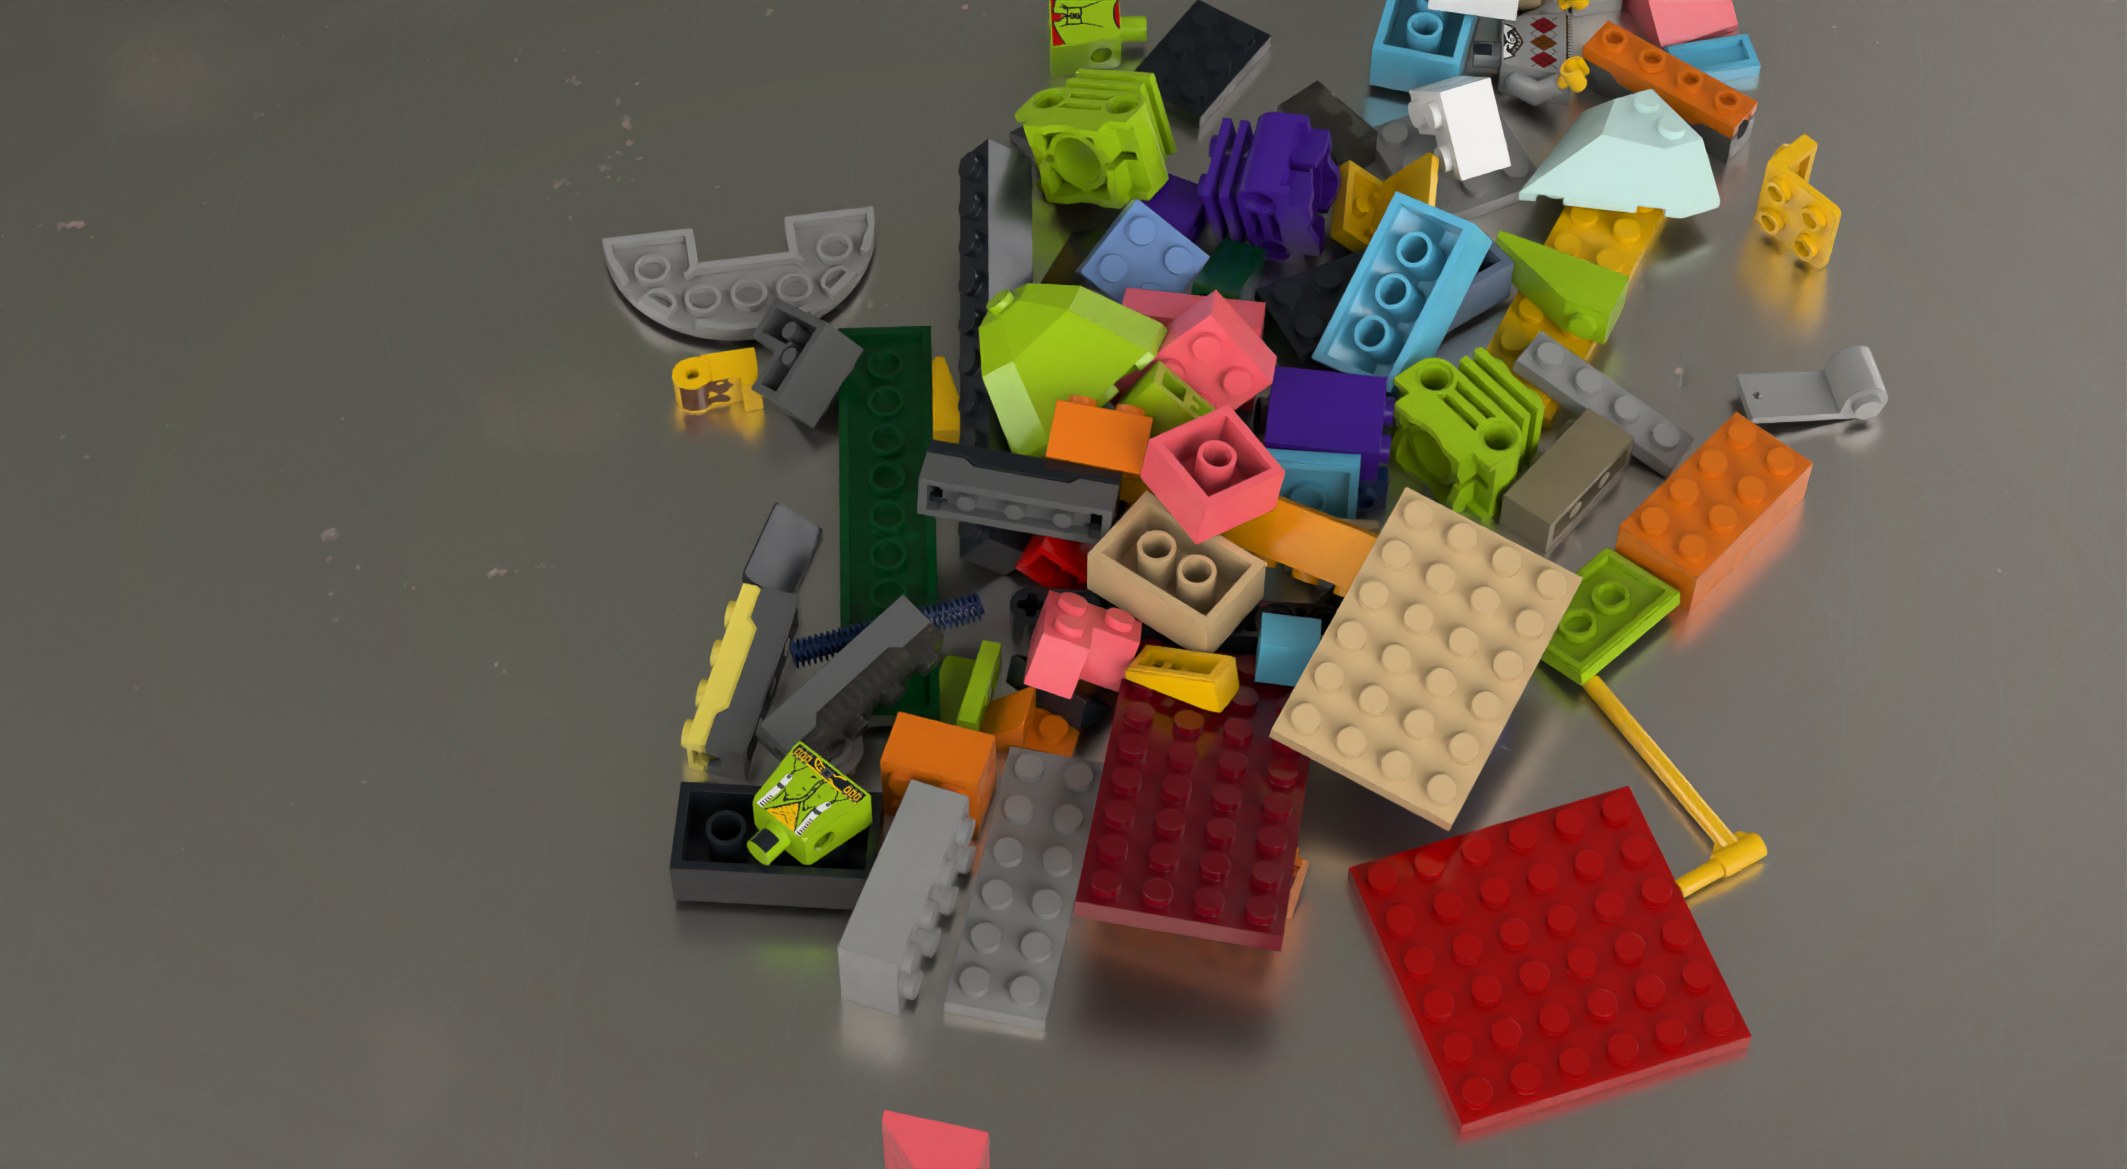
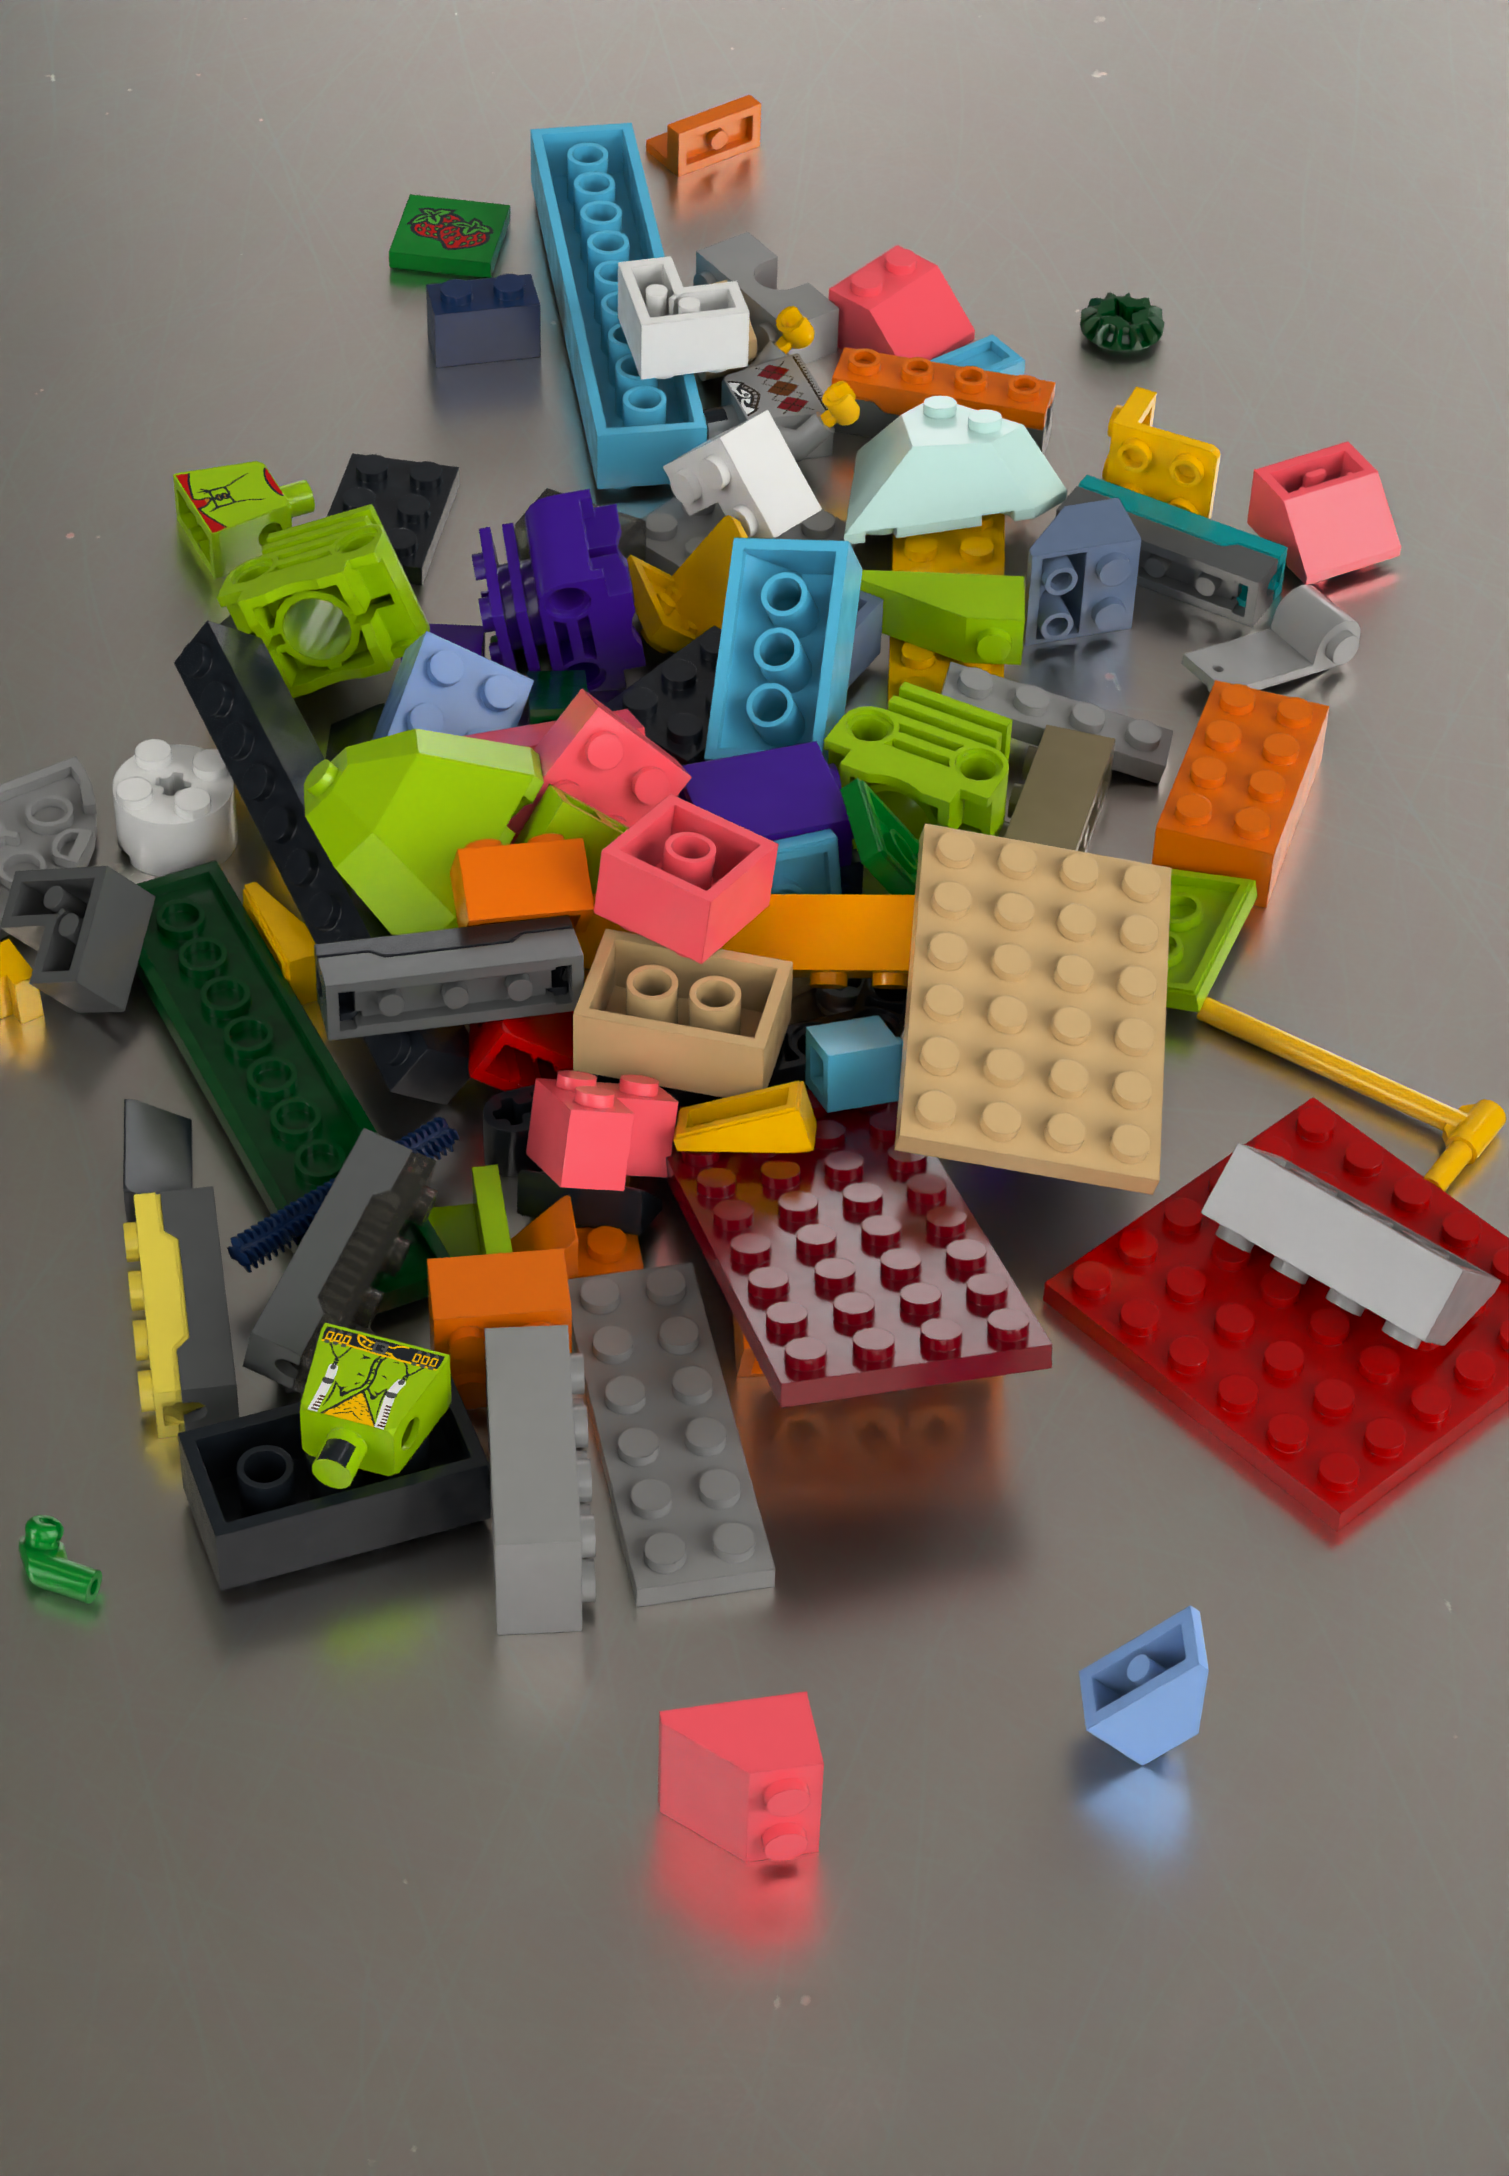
camera: 25 degrees left, 10 degrees down
none -> green arm [18,1515,102,1604]
none -> white brick [112,739,238,877]
none -> green tile [840,778,919,895]
none -> sand blue slope [1023,498,1141,646]
none -> dark grey piece [1056,475,1288,628]
none -> dark green gear [1080,292,1164,352]
none -> light grey slope [1201,1143,1501,1349]
none -> coral slope [1247,441,1401,585]

